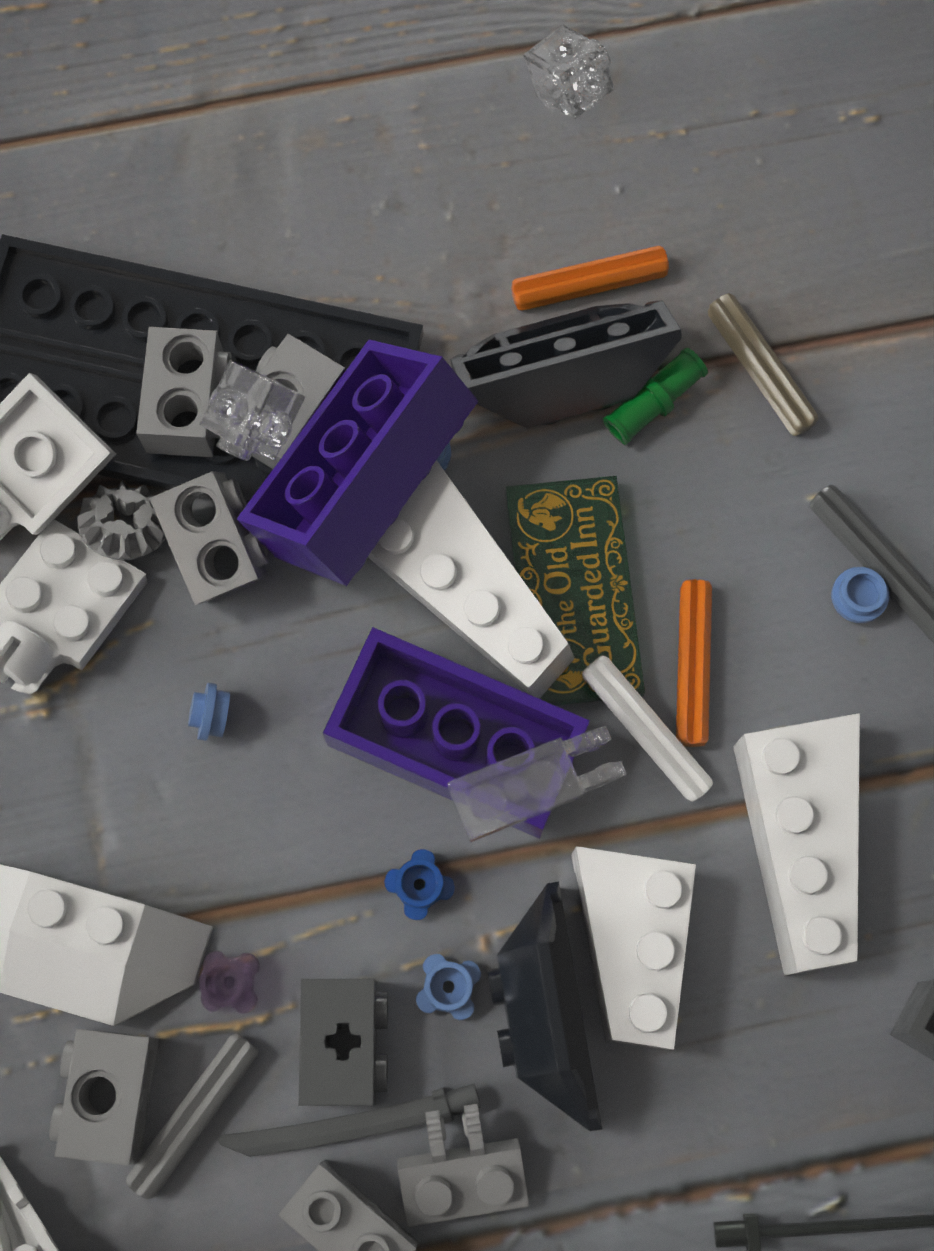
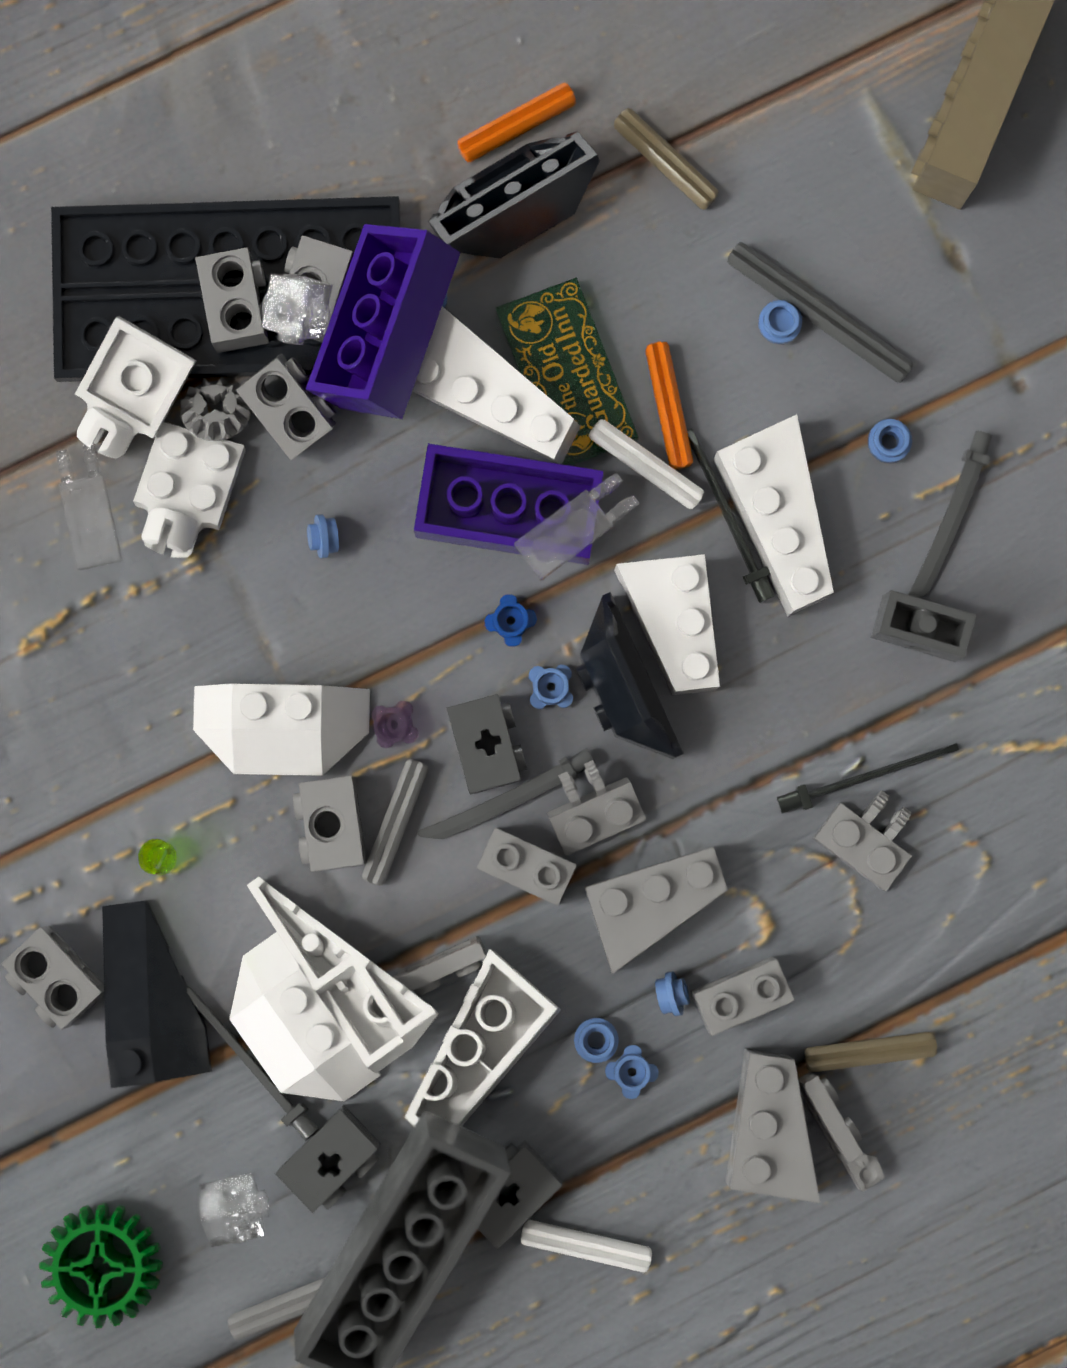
camera: 15 degrees left, 10 degrees up
green pin [603,347,708,445] -> none
none -> pearl dark grey sword [687,428,775,603]

